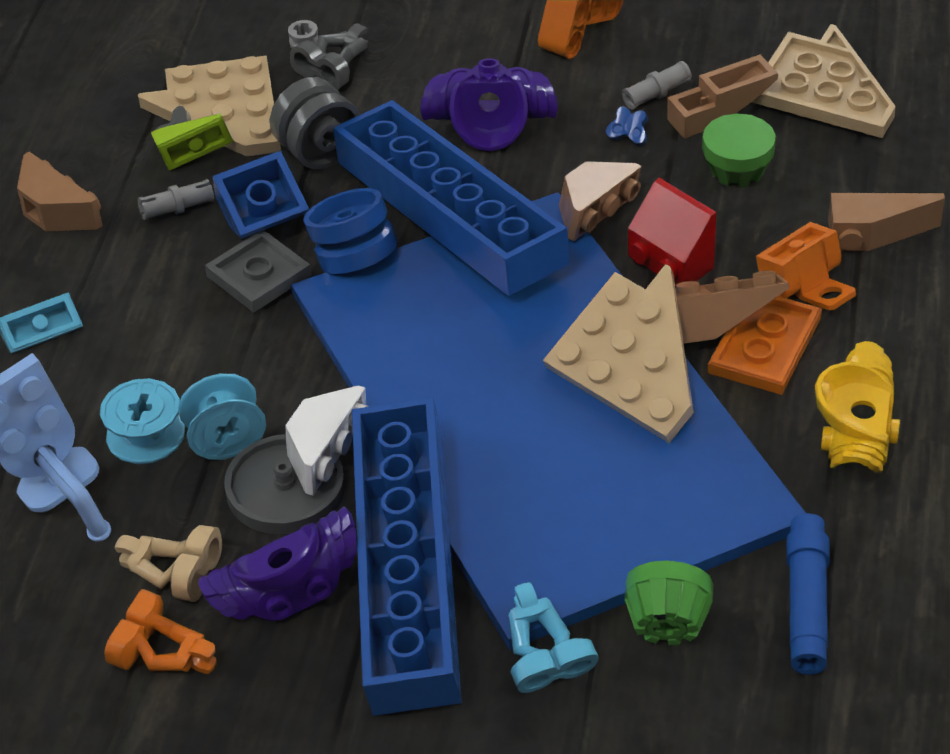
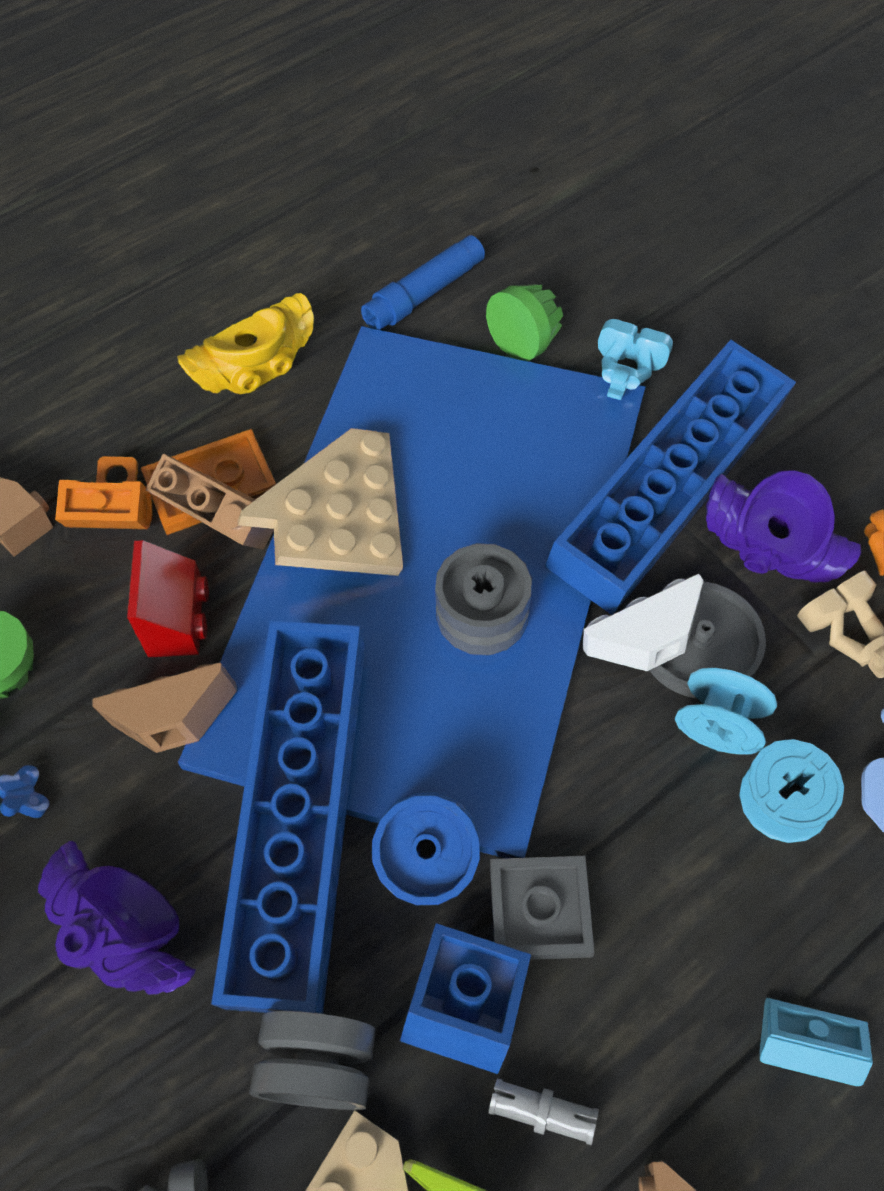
camera: 140 degrees left, 15 degrees up
none -> dark grey wheel [435,543,532,655]

